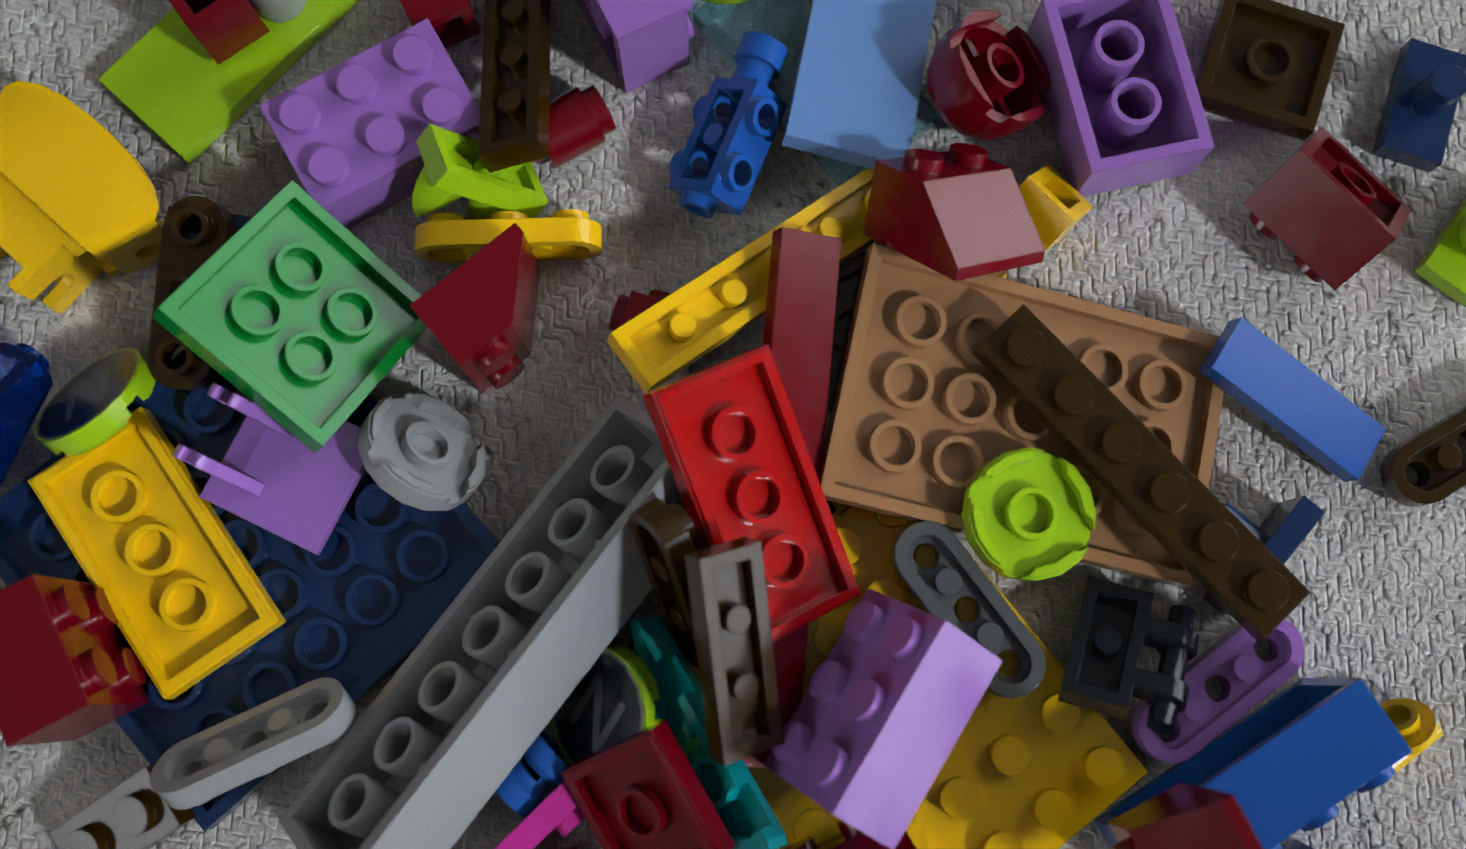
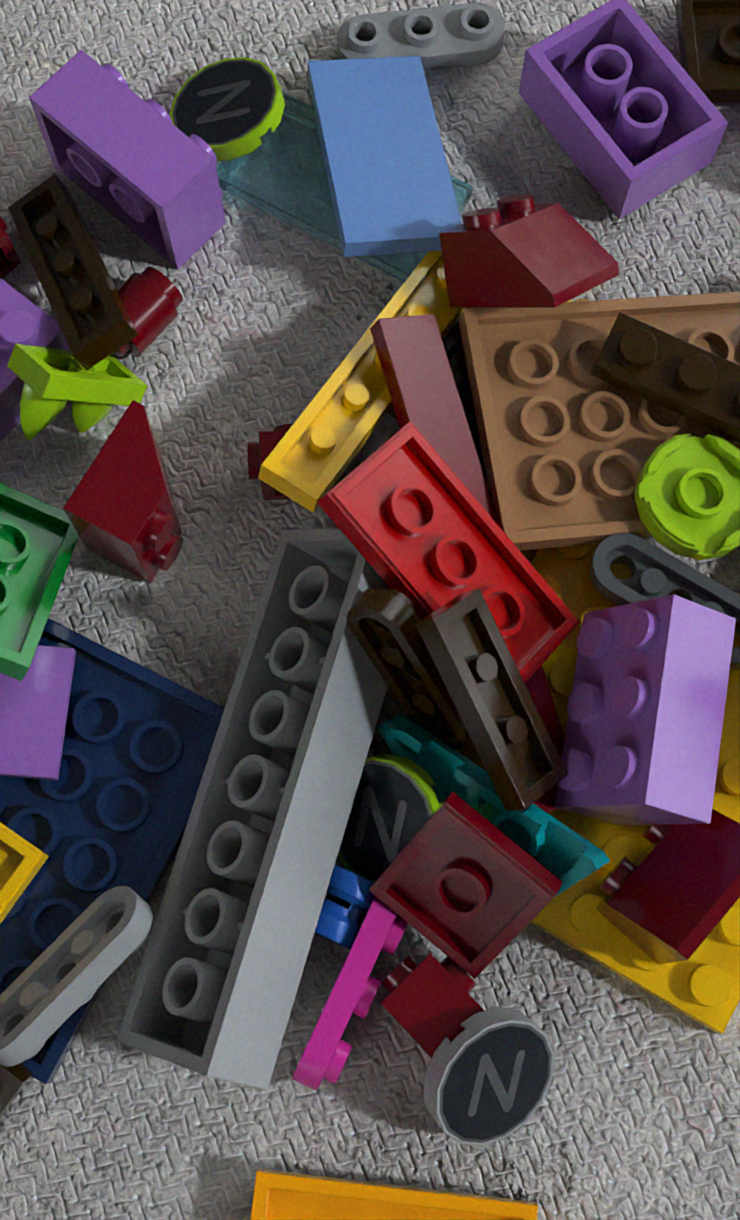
camera: 20 degrees left, 5 degrees down
light grey tile [357,393,487,511] -> none
yellow plate [414,209,602,264] -> none
blue brick [668,31,789,218] -> none
dark red cylinder [927,10,1051,140] -> none
yellow plate [1019,164,1093,252] -> none

